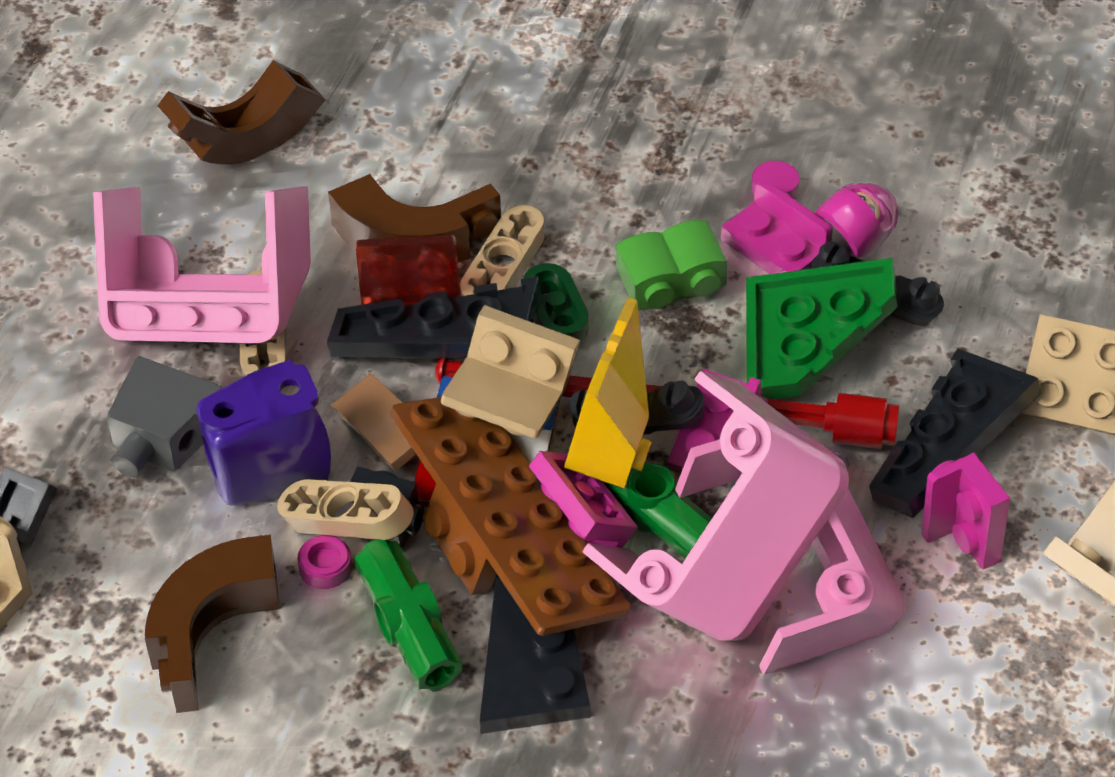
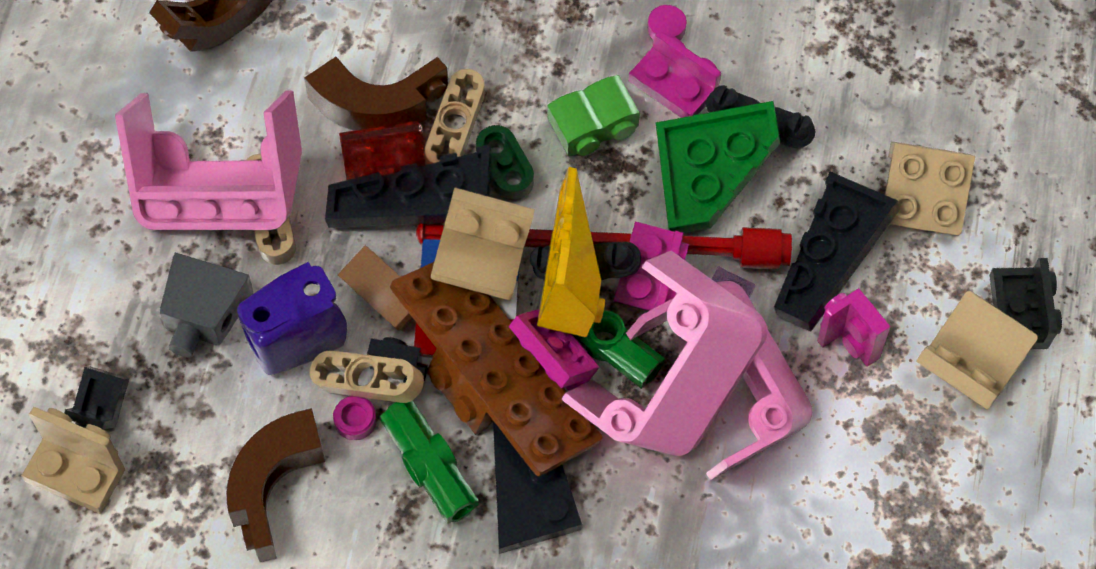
camera: 10 degrees left, 15 degrees up
dark pink piece [815,183,899,257] -> none

